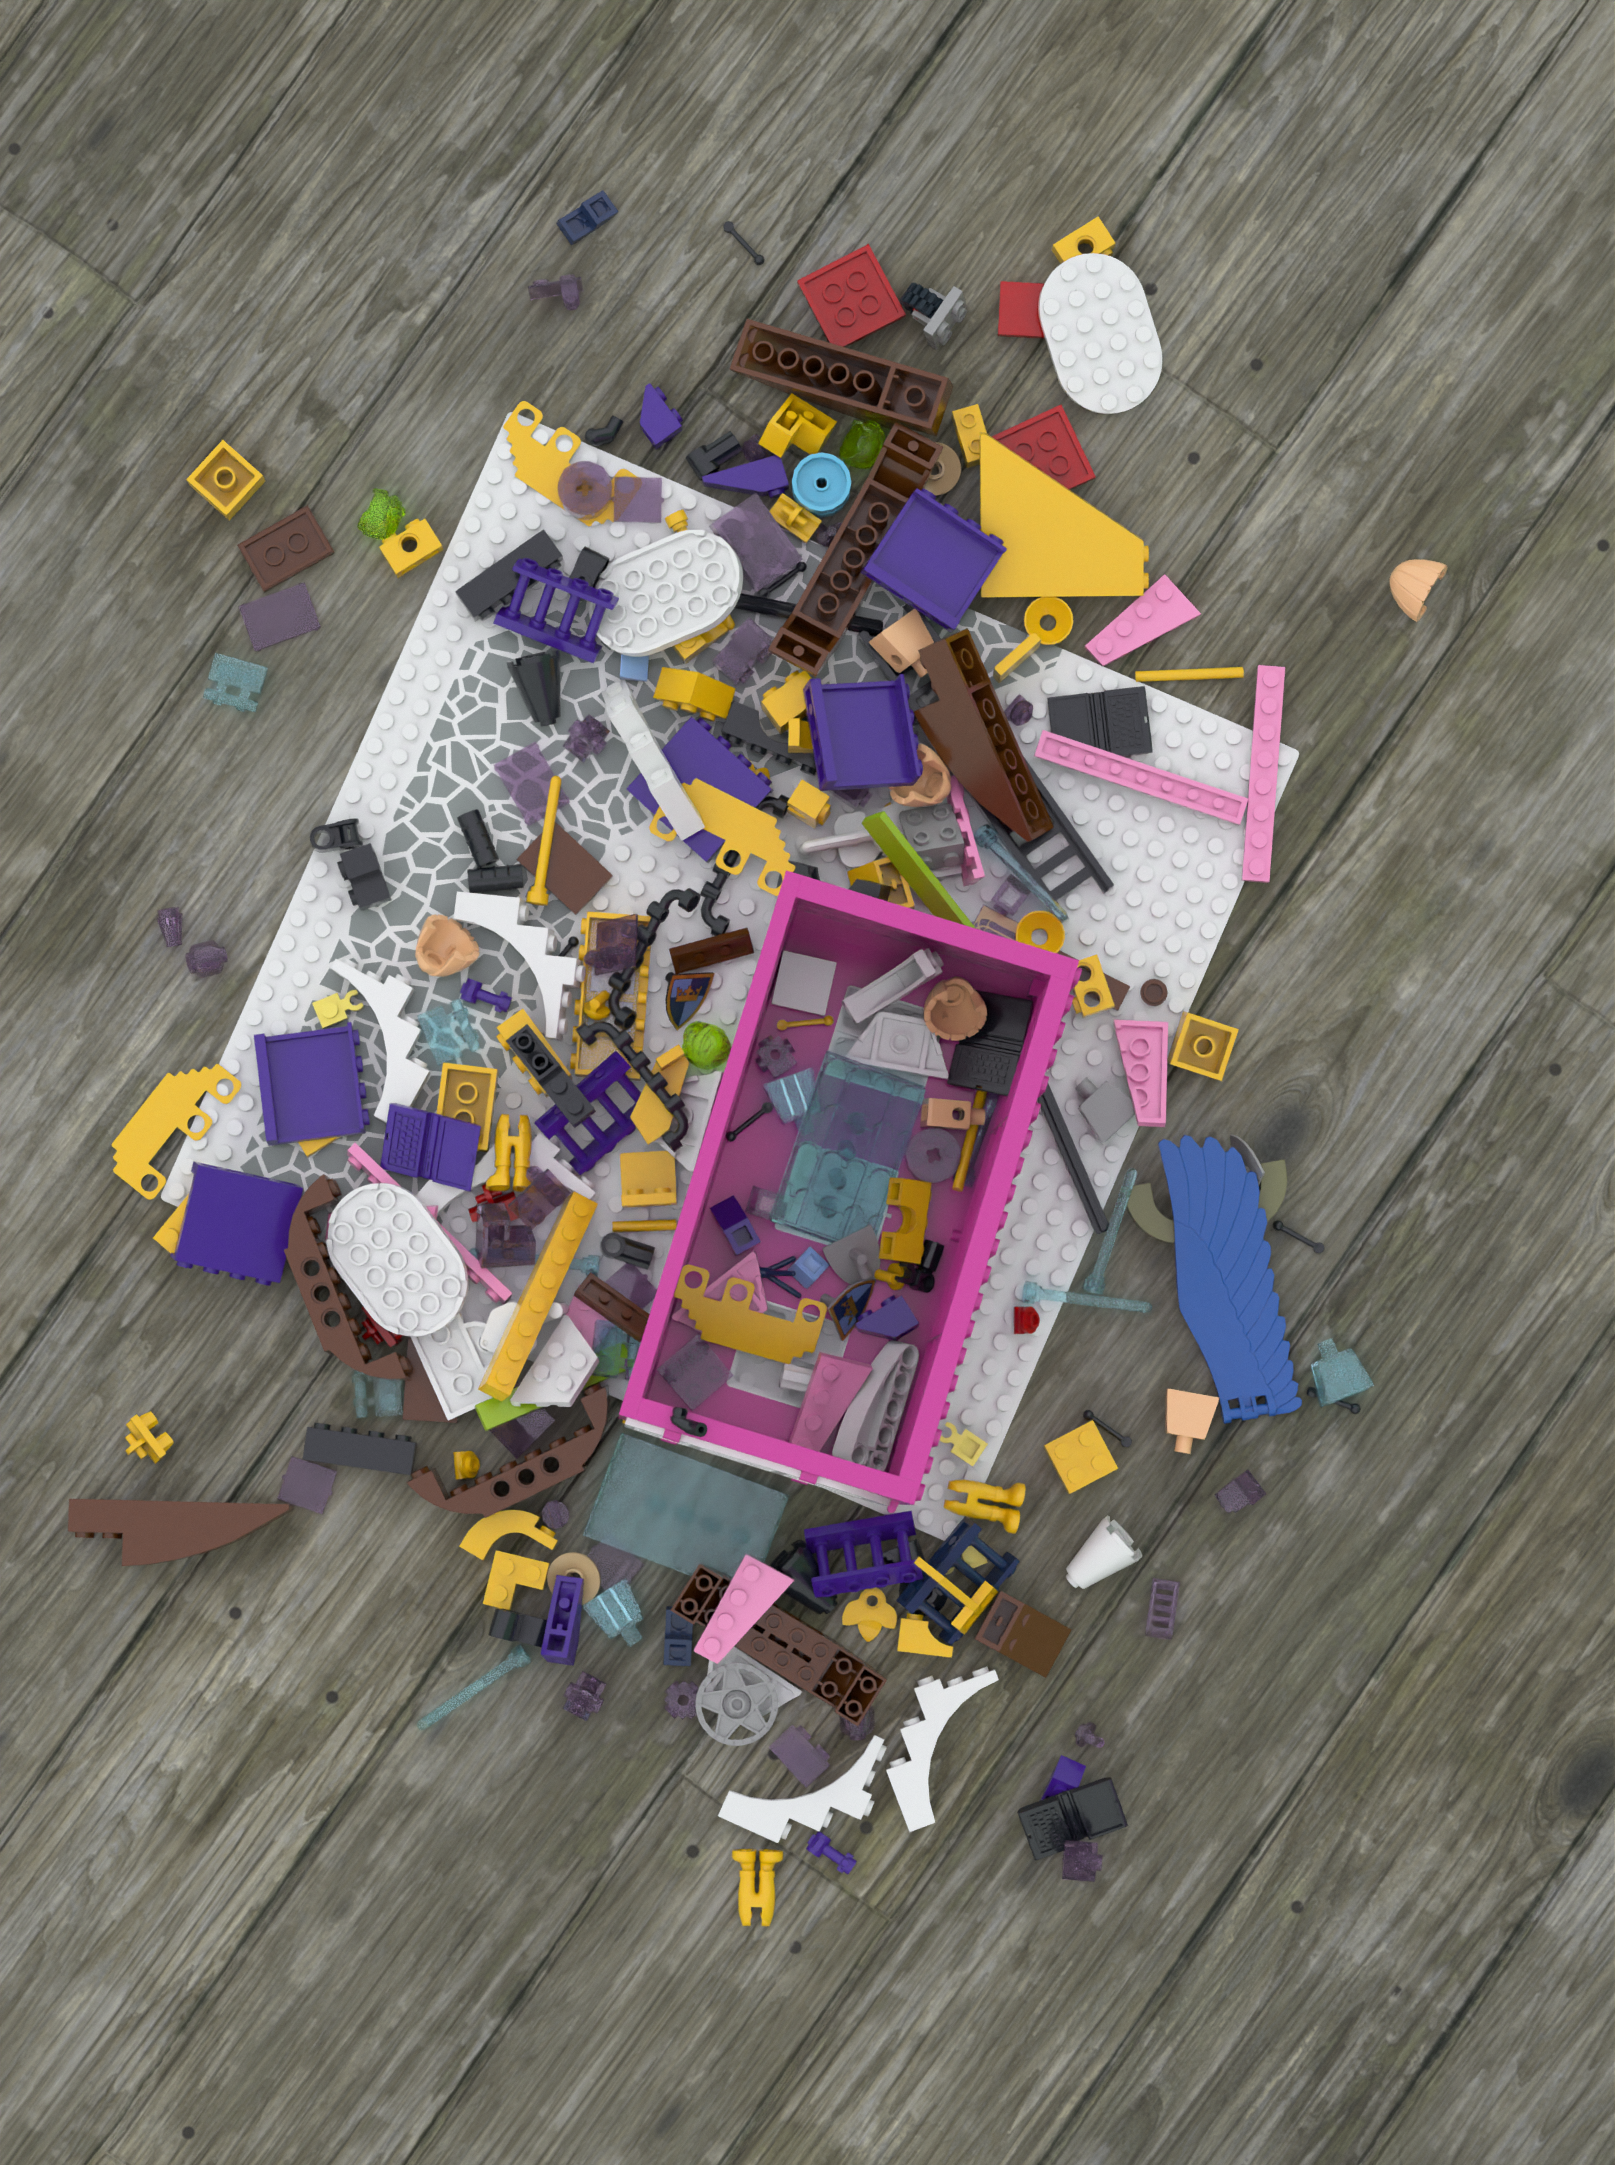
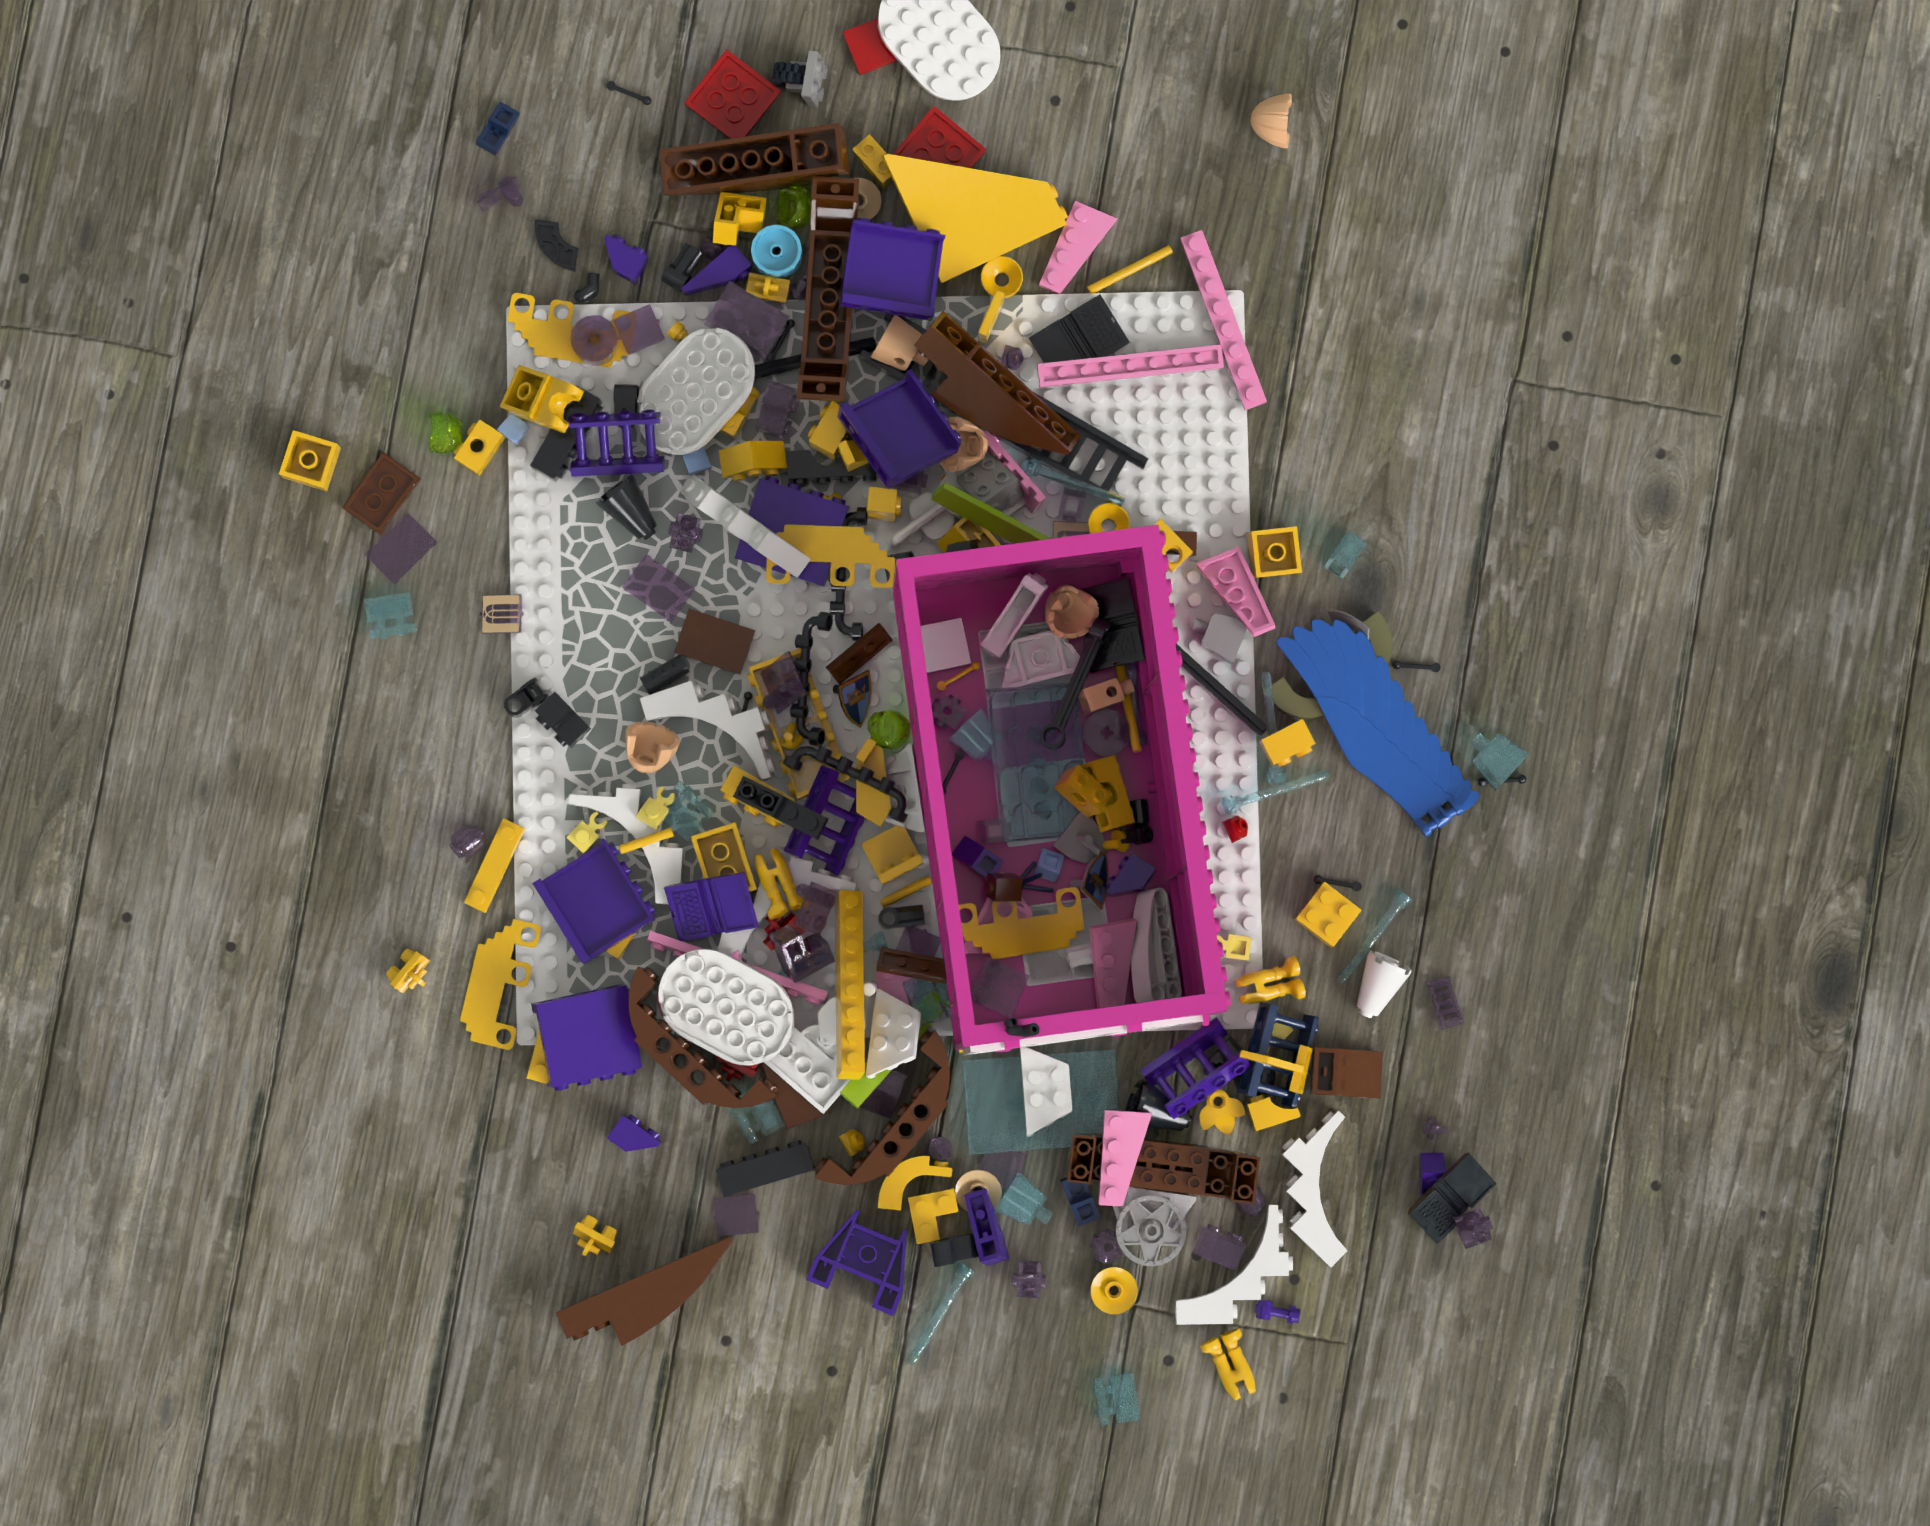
camera: 25 degrees left, 0 degrees up
clear purple cone [156,907,183,947] -> none
black axle [457,809,499,868] -> none
dark purple bar [460,978,512,1013] -> none
yellow piece [526,776,561,906] -> none
reddish brown plate [1140,979,1168,1006] -> none
light nougat torso [1165,1389,1219,1454] -> none
clear purple window [1214,1470,1266,1513] -> none
none -> yellow hips [386,948,430,993]
none -> yellow plate [464,818,526,913]
none -> piece [480,594,524,634]
none -> light blue slope [497,413,531,445]
none -> yellow brick [499,365,584,433]
none -> black tile [535,220,579,272]
none -> dark purple slope [607,1114,663,1152]
none -> yellow piece [619,827,674,854]
none -> light yellow plate [636,786,675,830]
none -> dark purple wedge [806,1210,907,1316]
none -> reddish brown brick [984,873,1023,902]
none -> white wing [1020,1047,1072,1137]
none -> black piece [1041,617,1111,750]
none -> yellow brick [1054,764,1113,818]
none -> yellow dish [1091,1267,1138,1315]
none -> clear light blue plate [1093,1373,1140,1426]
none -> yellow brick [1259,719,1316,768]
none -> clear light blue torso [1324,531,1367,580]
none -> clear light blue piece [1337,889,1413,985]

